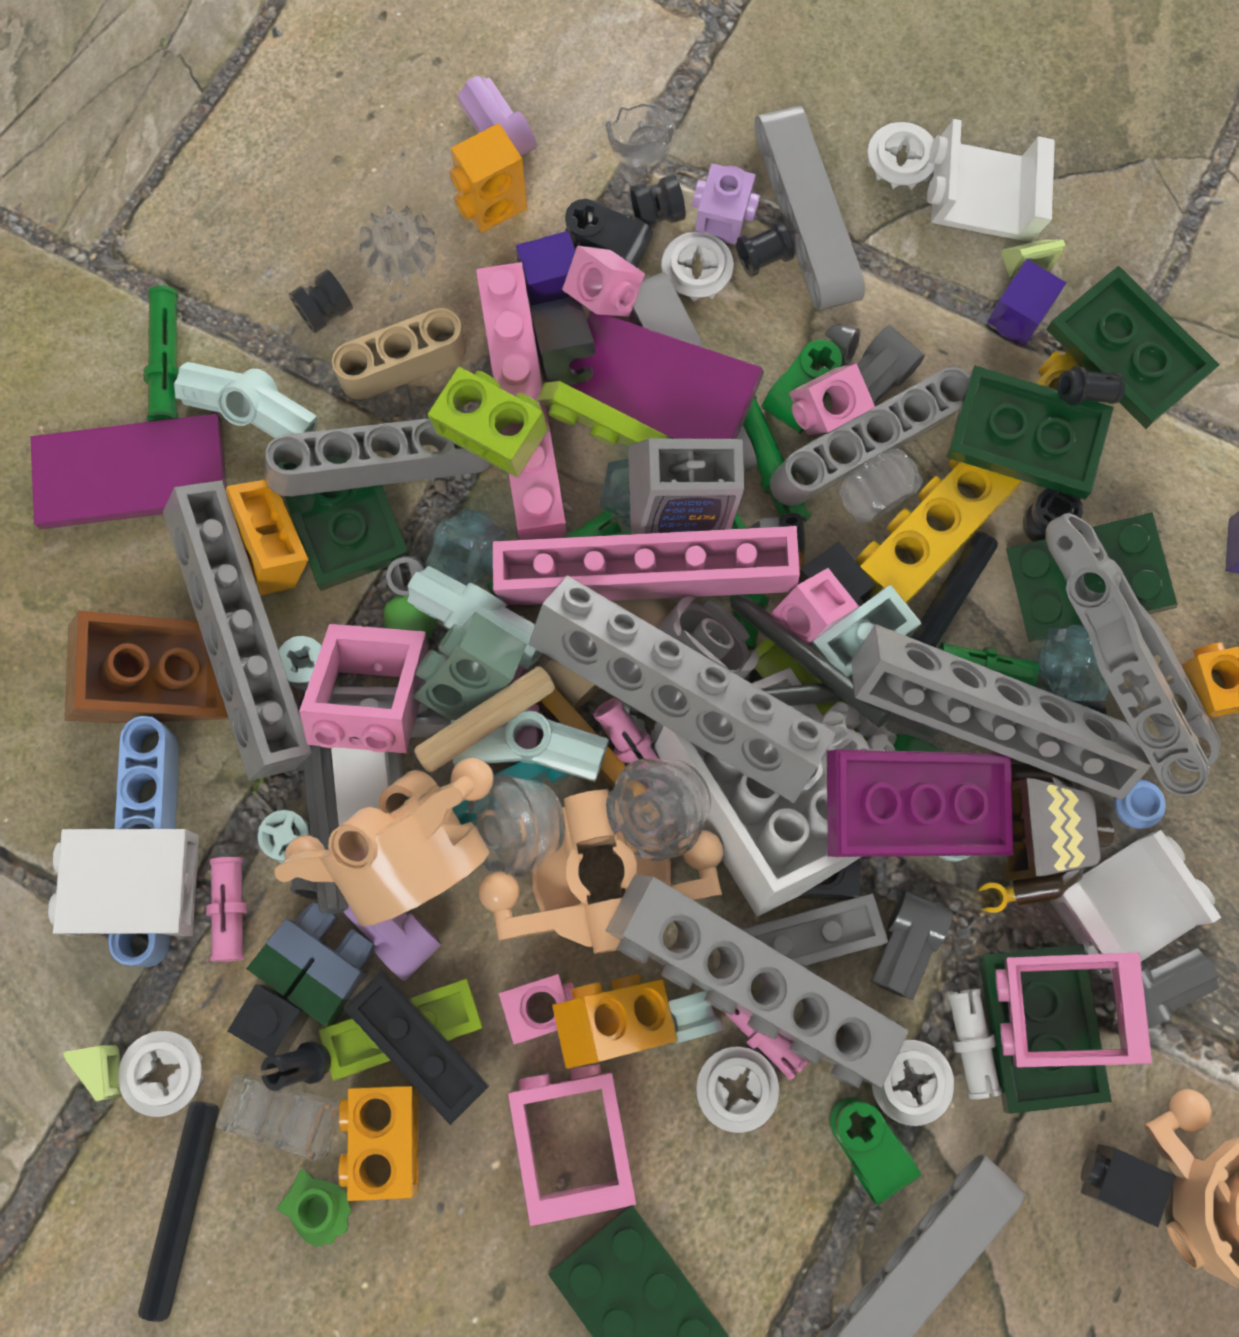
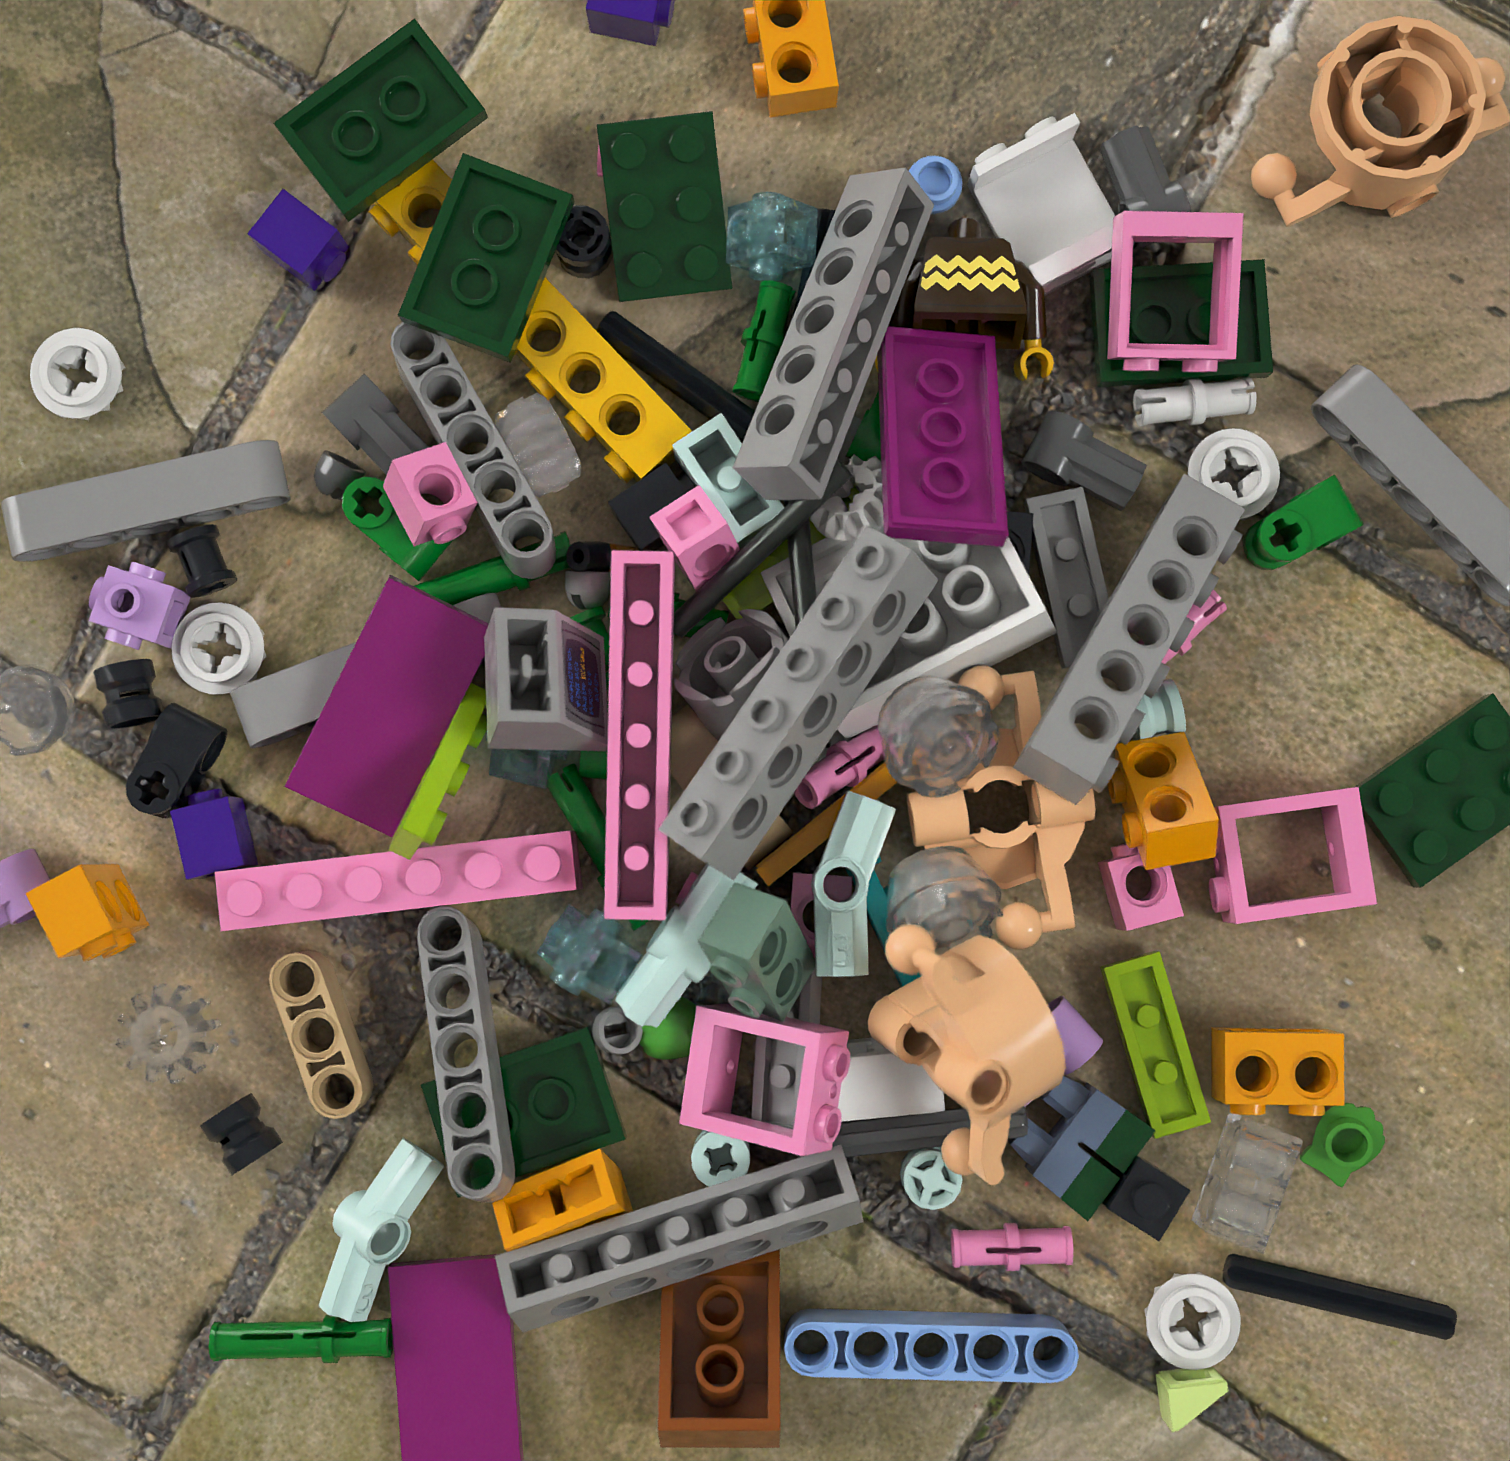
camera: 85 degrees left, 10 degrees up
white panel [48,829,199,936] -> none
black pin [261,1041,331,1091] -> none
black tile [343,971,490,1125] -> none
tan axle [414,666,555,772] -> none
lime brick [427,366,548,478] -> none
black hinge [529,297,596,385] -> none
bright pink brick [562,246,645,317] -> none
white gear [696,1047,779,1133] -> none
white panel [927,119,1055,242] -> none
yellowish green slope [1001,240,1066,279] -> none
light grey piece [1046,513,1222,797] -> none
black pin [1057,366,1125,406] -> none
black brick [1081,1144,1176,1227] -> none

